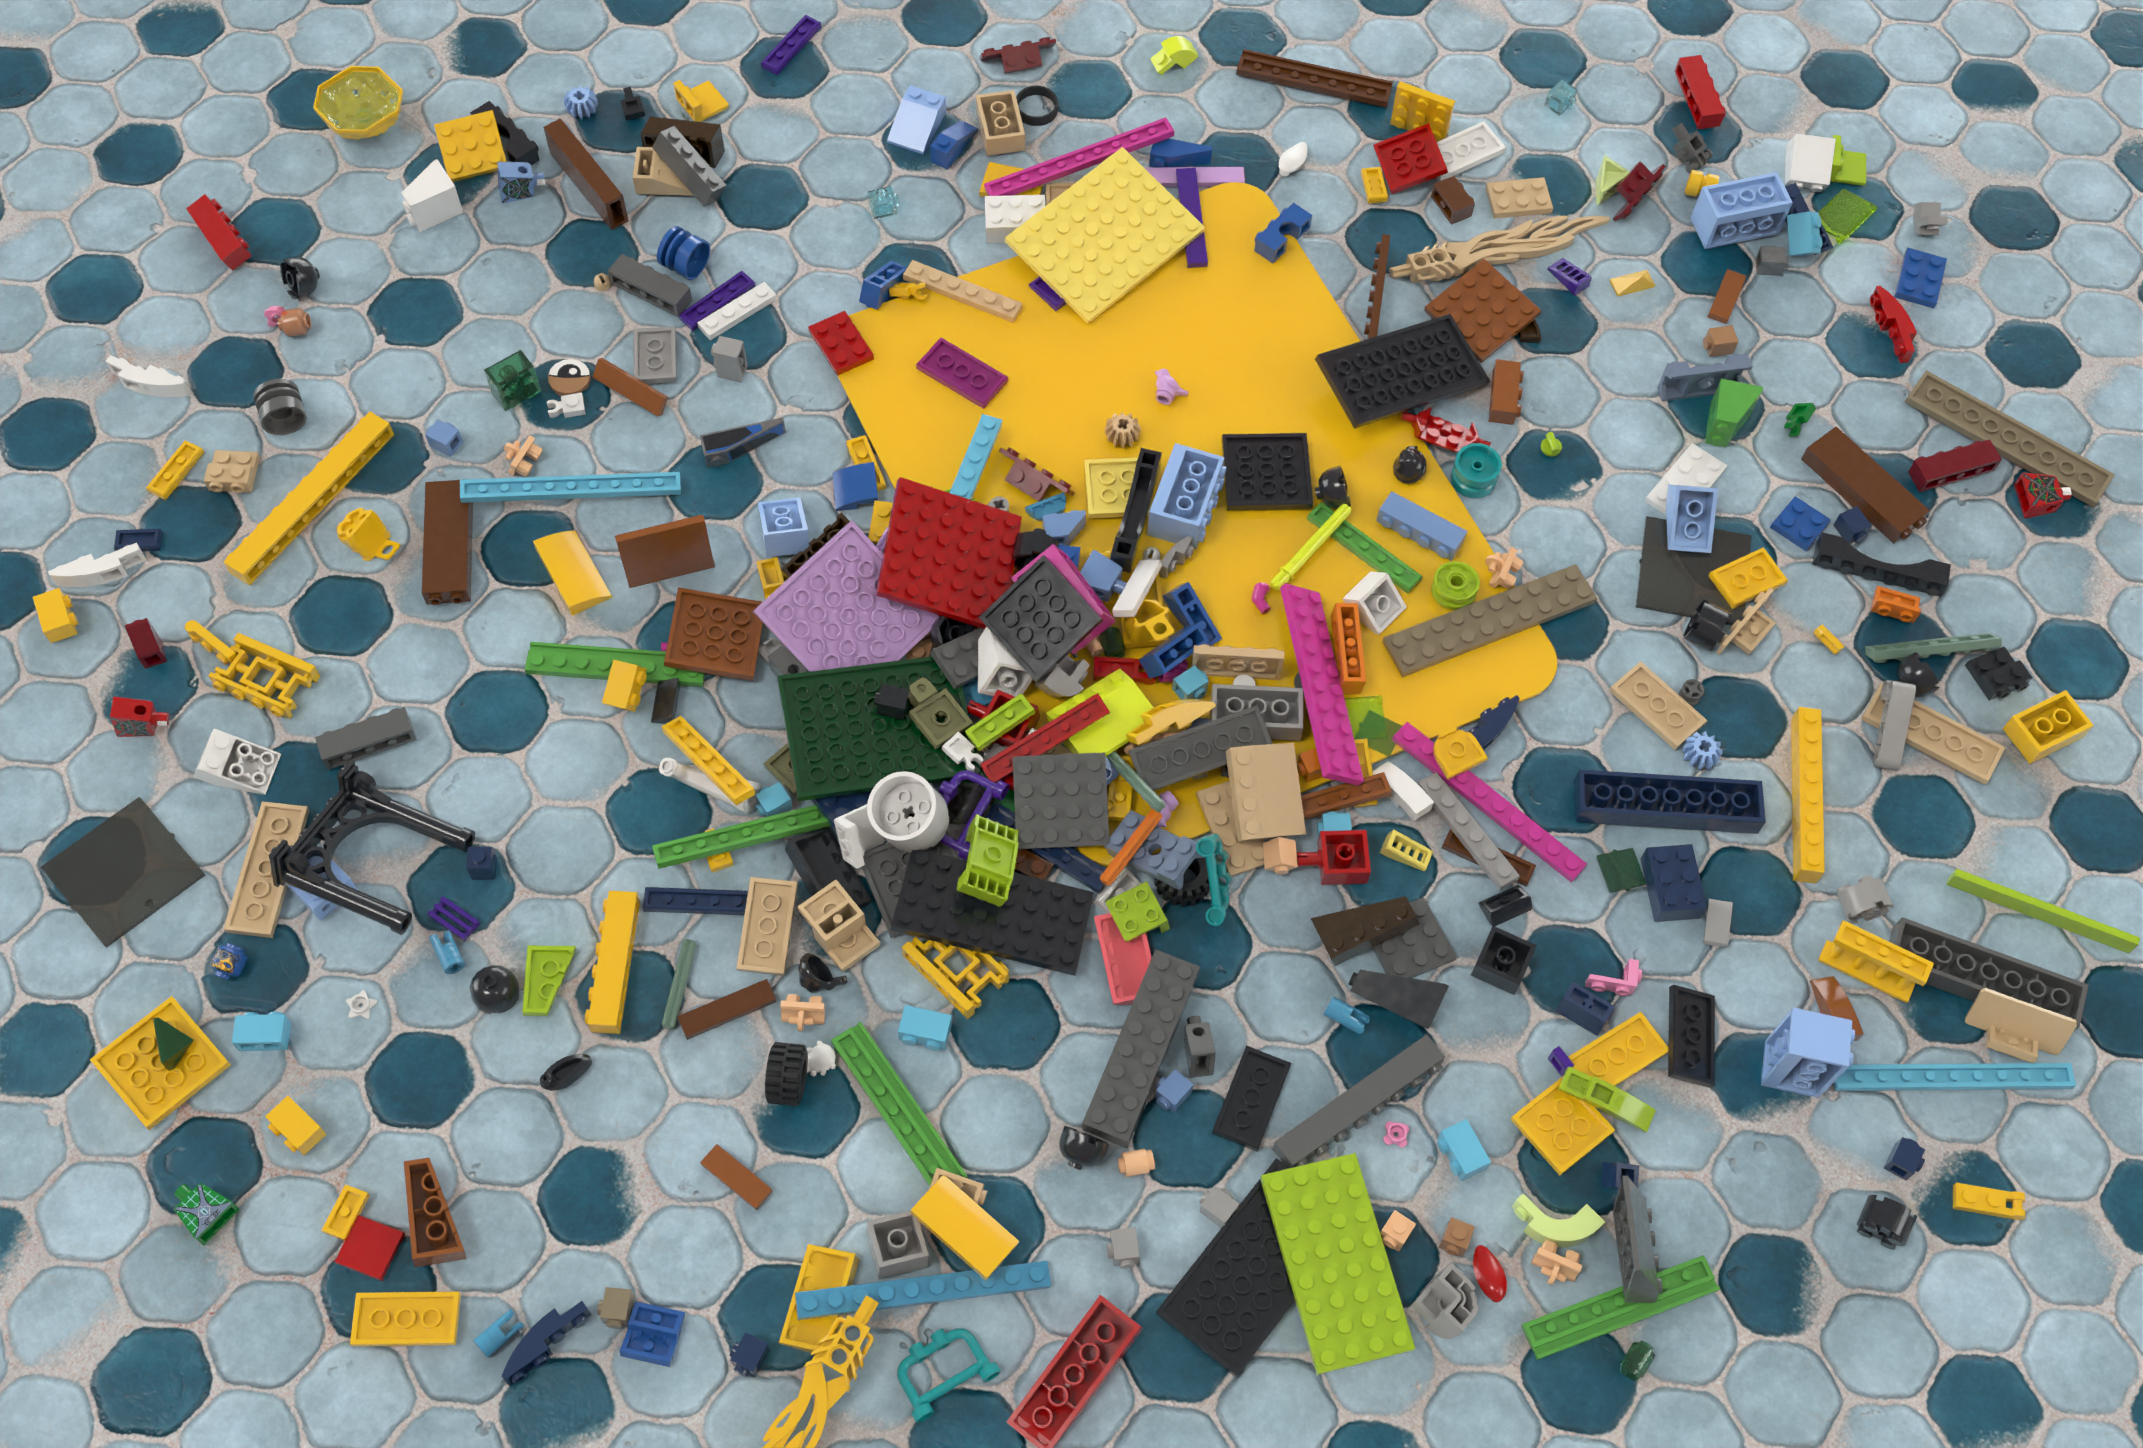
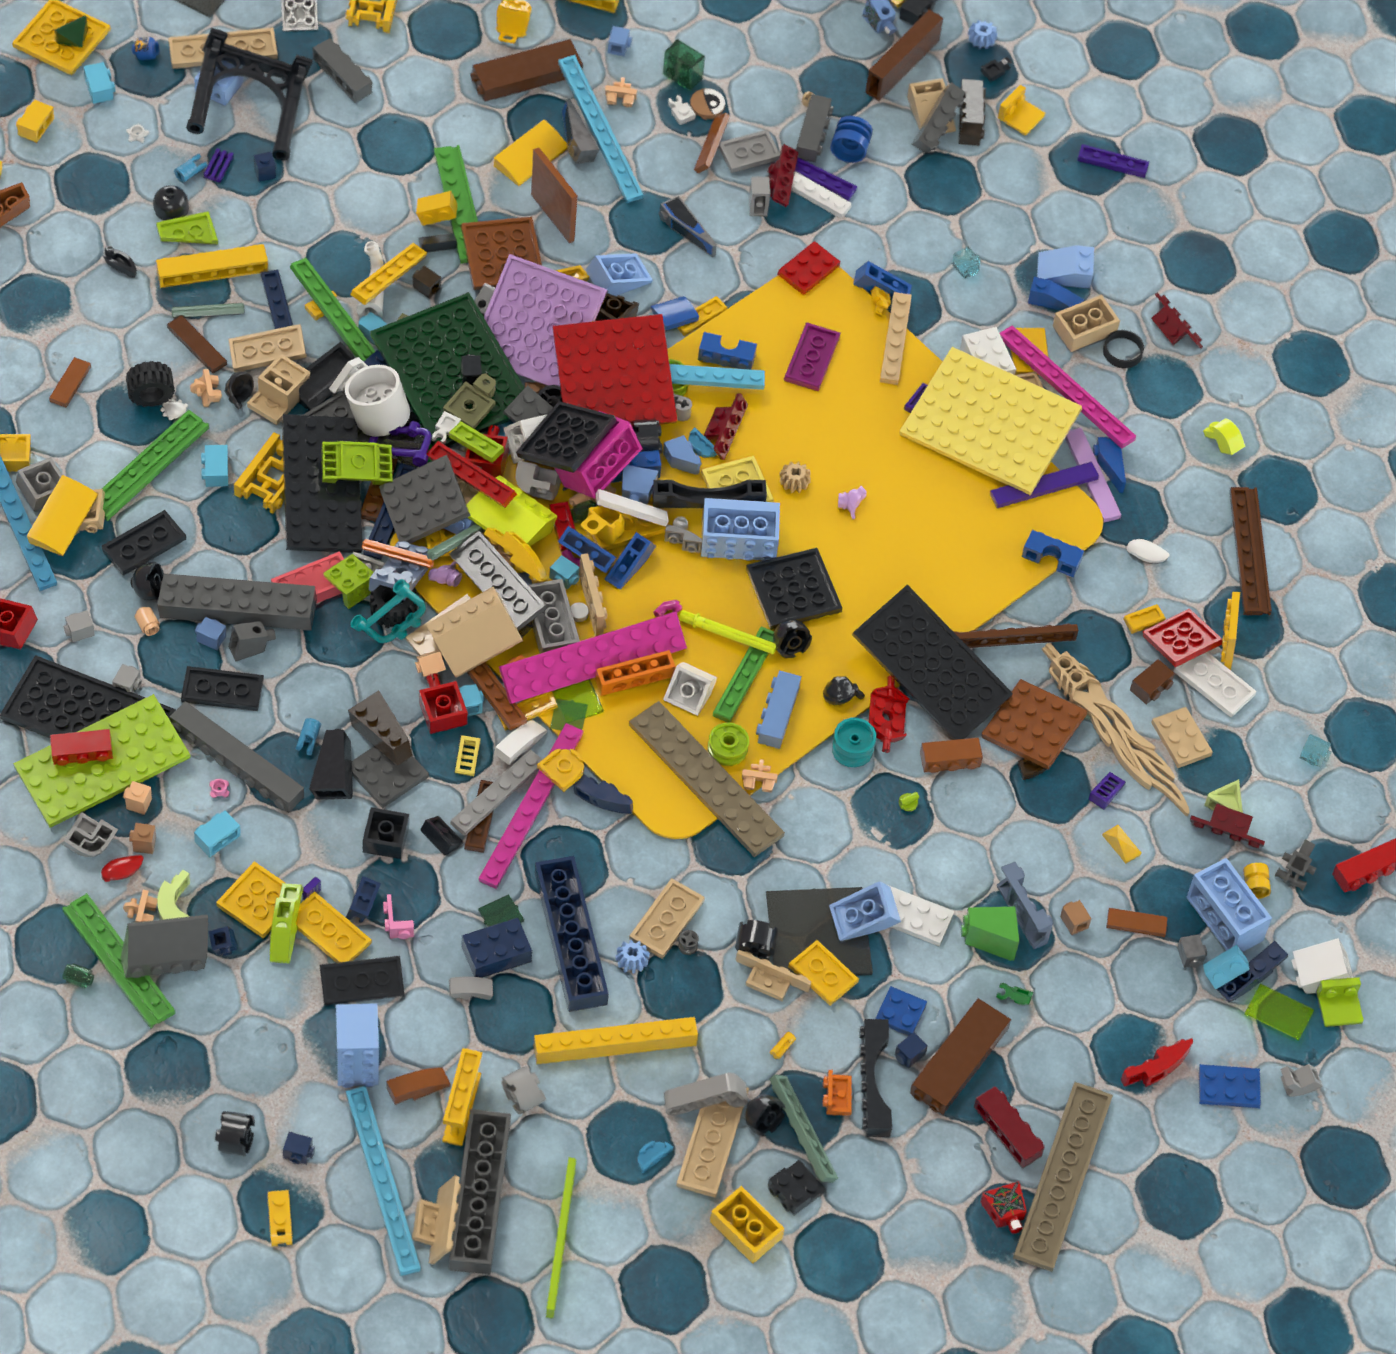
camera: 70 degrees right, 5 degrees down
none -> brick [50,729,113,766]
none -> black plate [101,510,186,576]
none -> dark brown brick [412,265,441,299]
none -> flat silver slope [561,99,599,164]
none -> dark azure tile [638,1141,674,1174]
none -> blue arch [698,332,757,370]
none -> dark red bracket [767,144,798,207]

